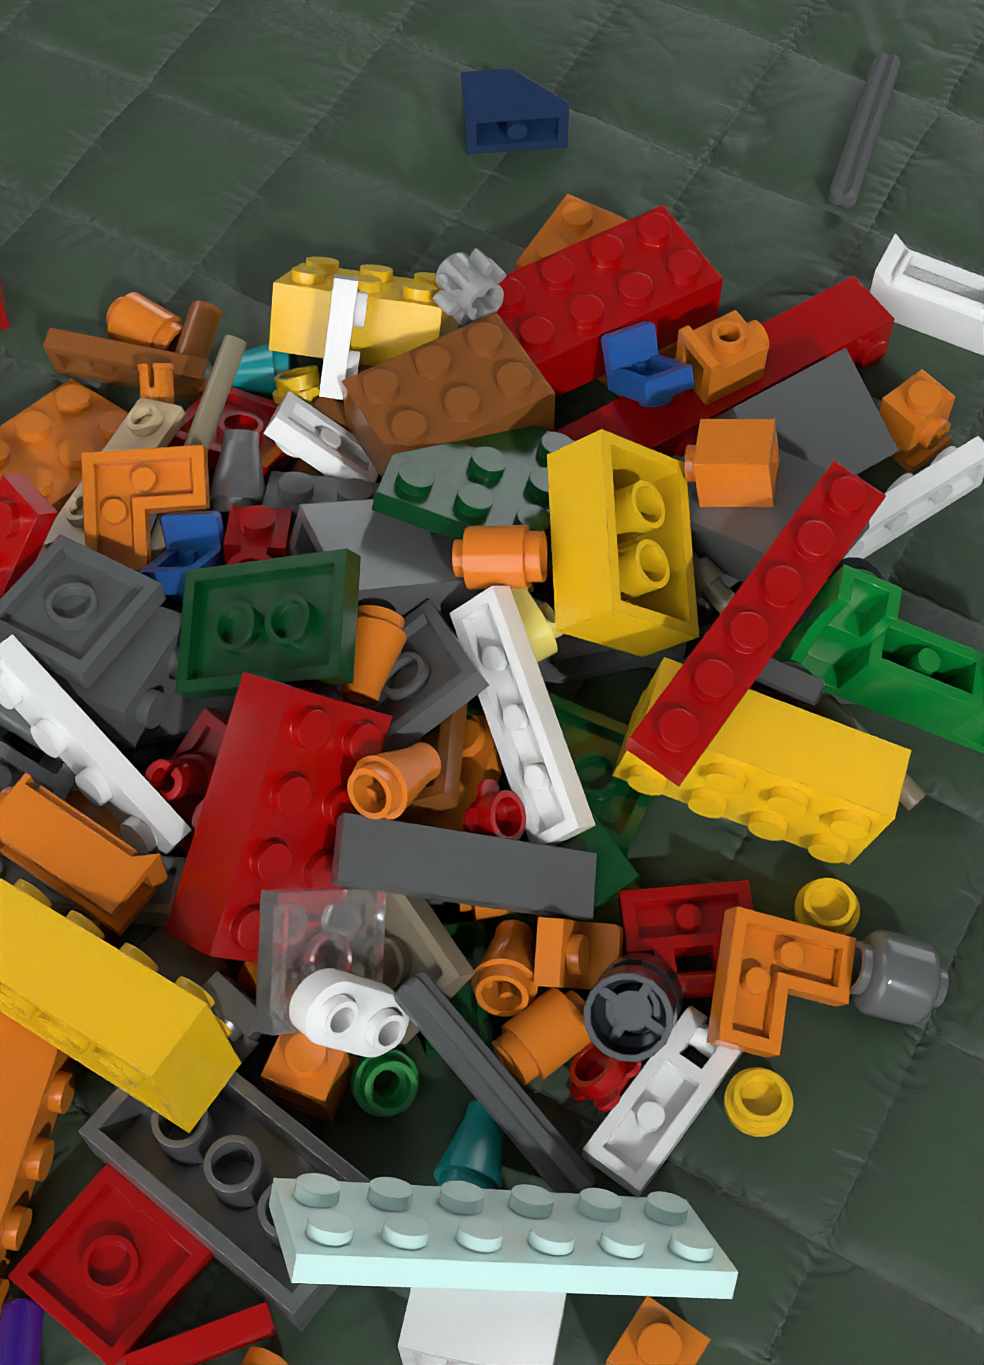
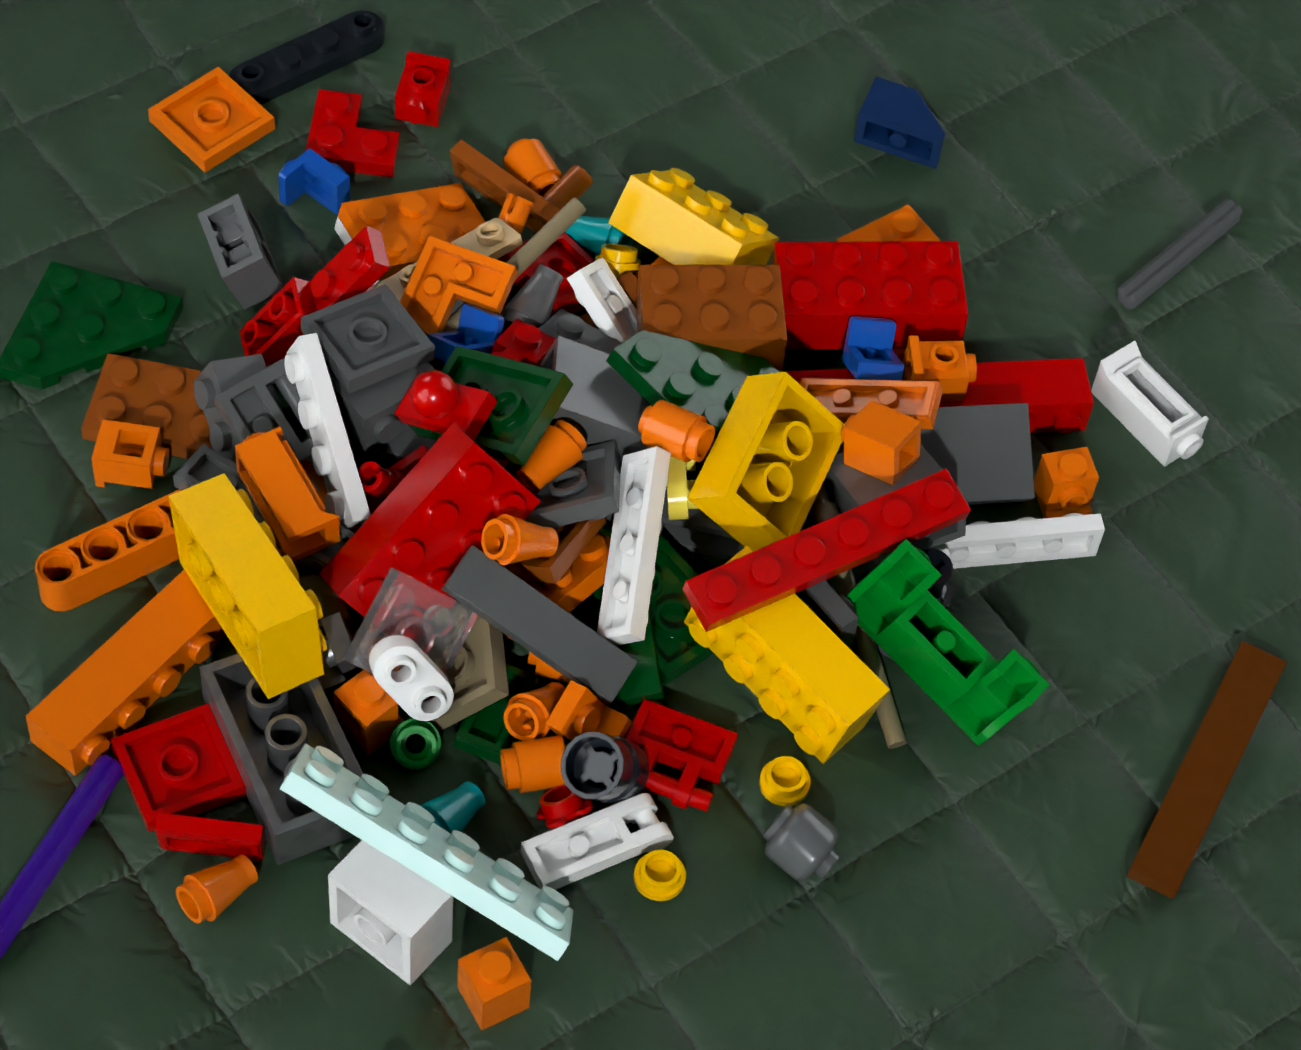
camera: 20 degrees right, 5 degrees down
white plate [319,274,368,400] -> none
dark grey axle [394,972,595,1194] -> none
light grey gear [433,248,506,325] -> none
red plate [462,779,526,840] -> none
orange plate [706,906,856,1058] -> none
none -> red tile [394,370,498,441]
none -> orange tile [800,378,943,429]

